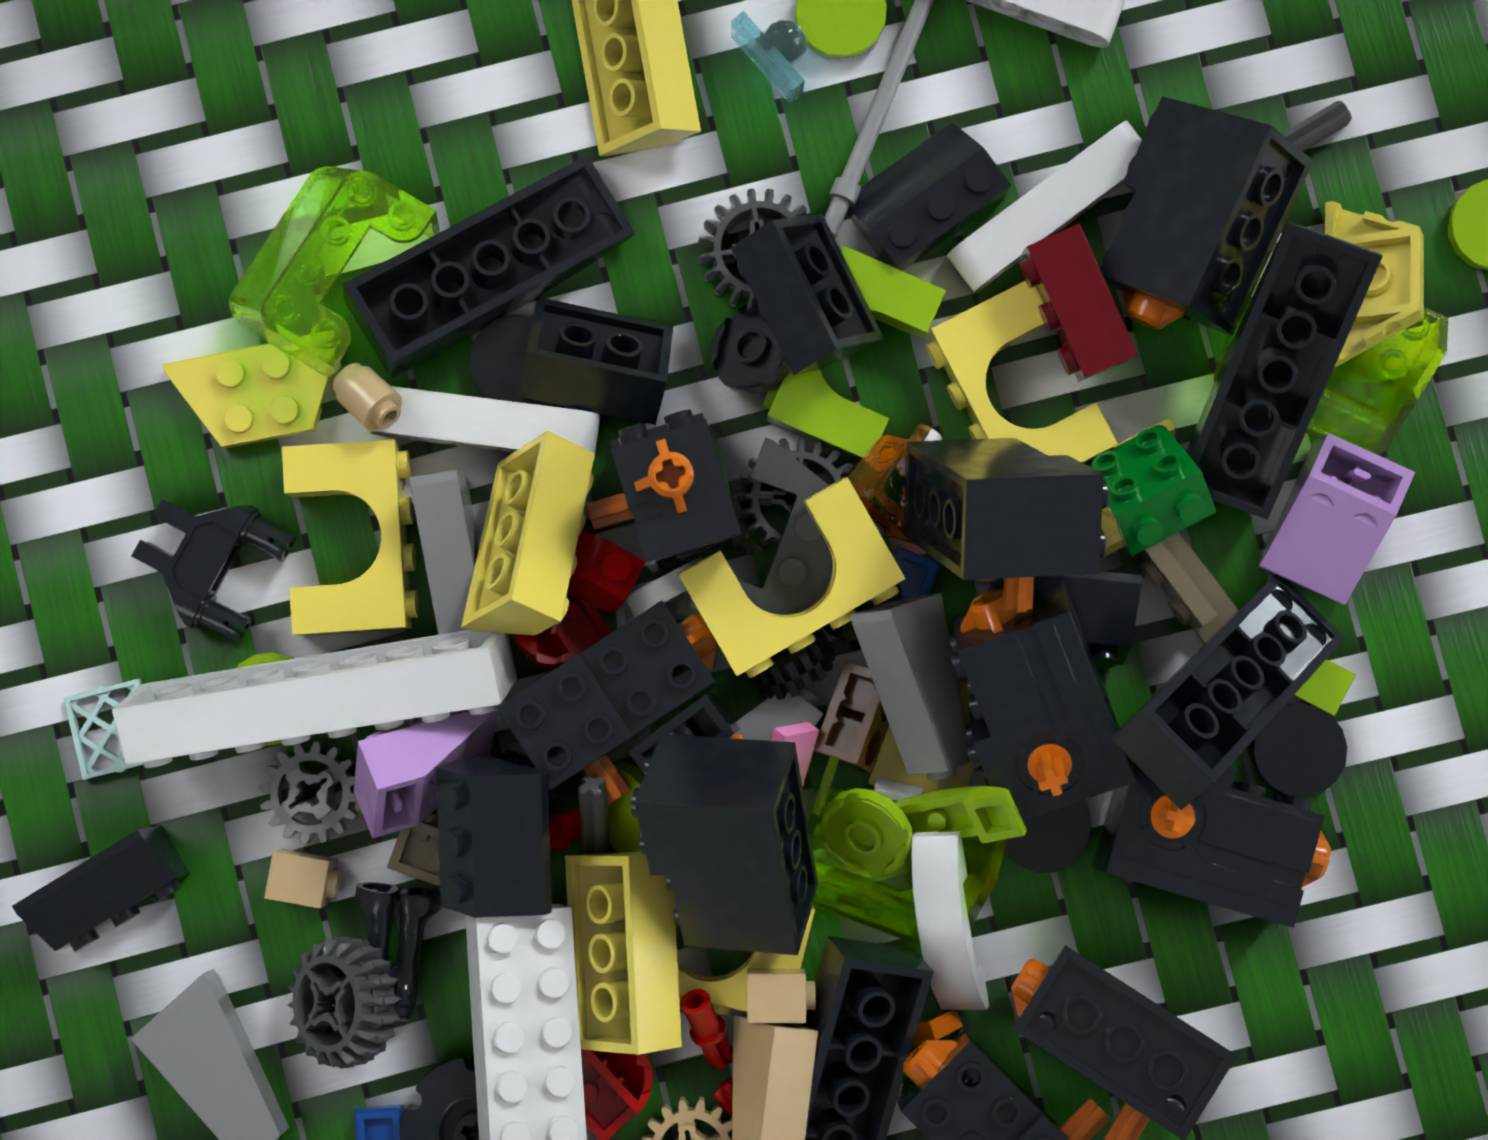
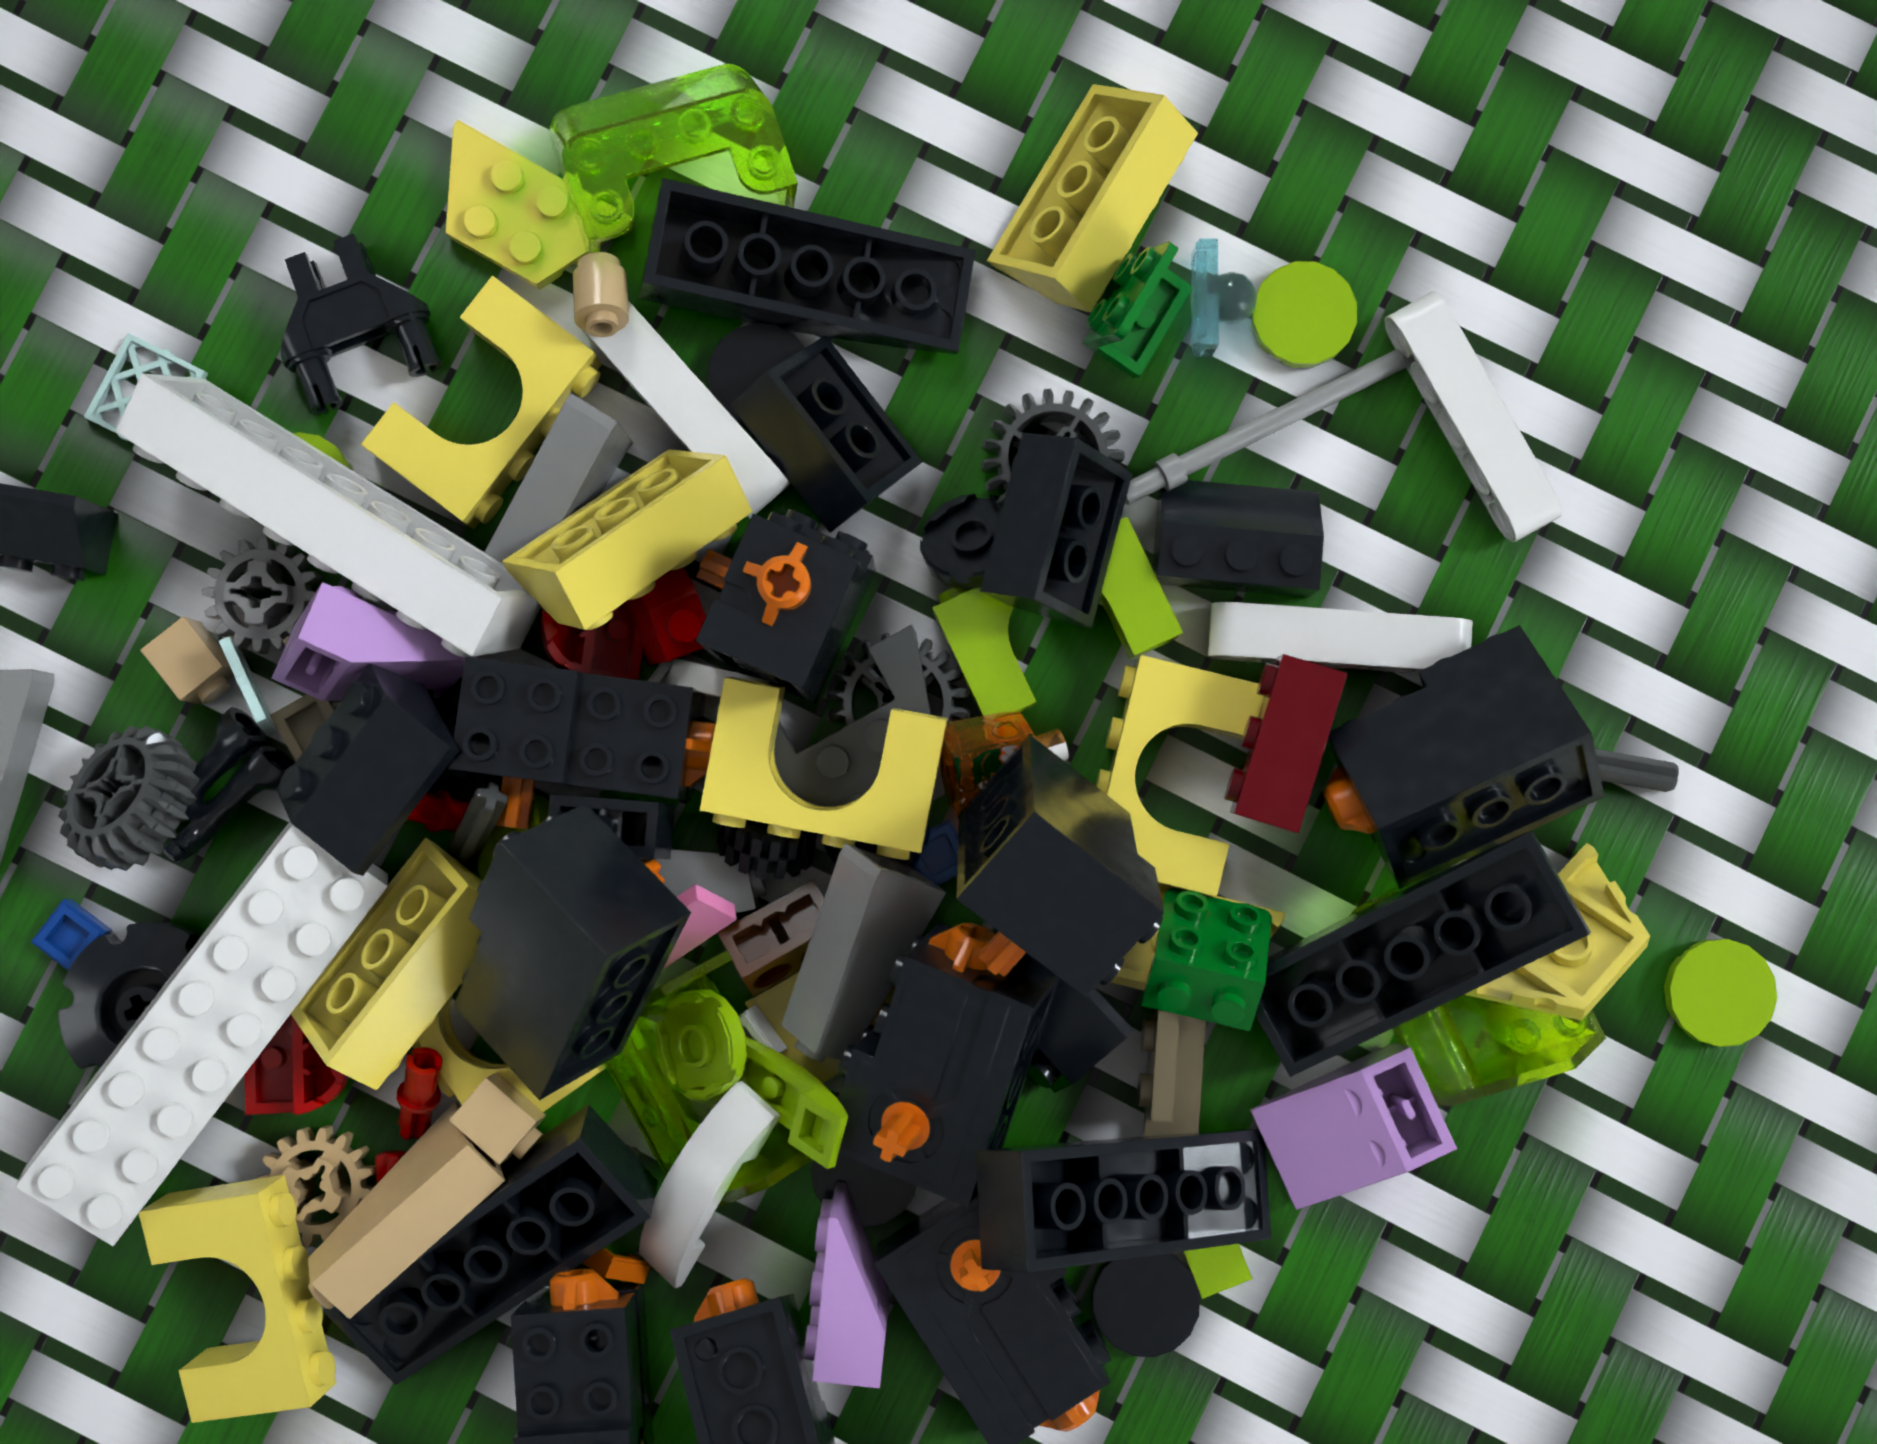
camera: 40 degrees right, 0 degrees up
none -> light aqua window [219,636,279,737]
none -> lavender slope [804,1181,890,1388]
none -> green bracket [1082,241,1194,378]

